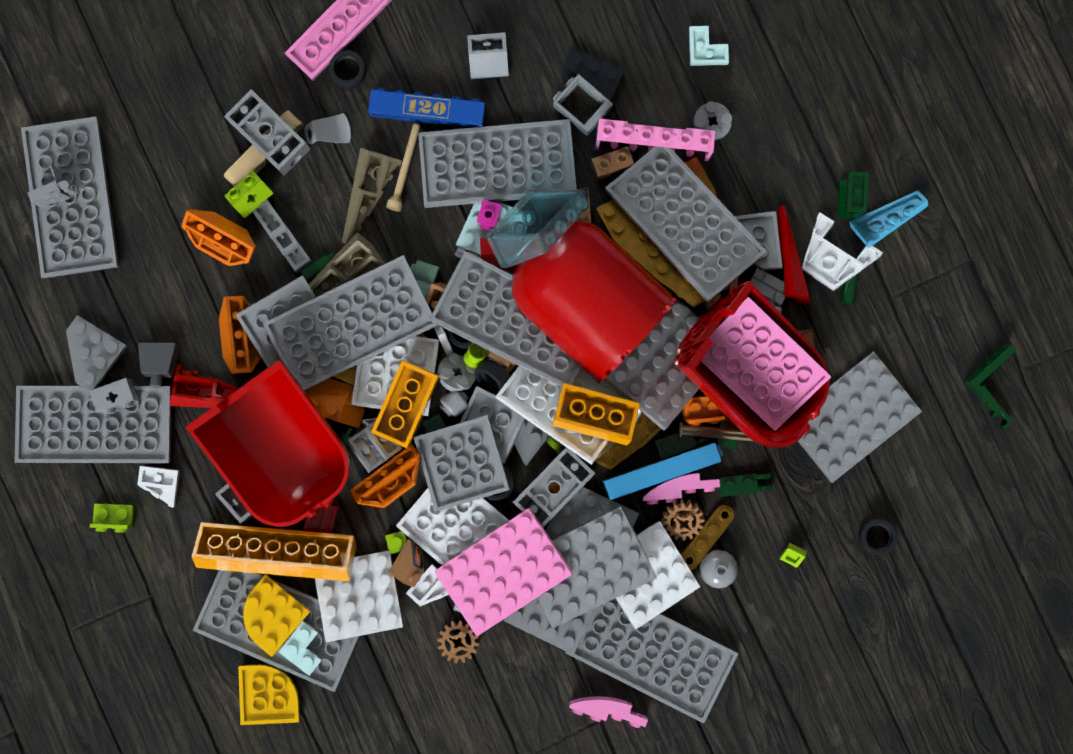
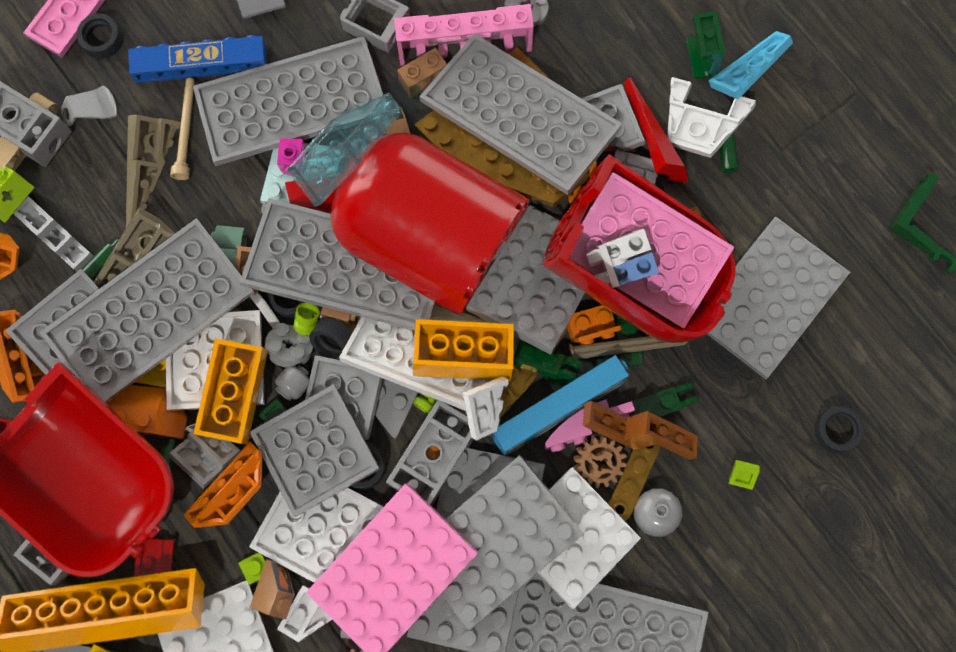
camera: 10 degrees left, 10 degrees down
none -> white wing [463,376,508,440]
none -> dark green hinge [513,341,582,382]
none -> dark orange bracket [583,401,698,460]
none -> white hips [586,229,659,288]

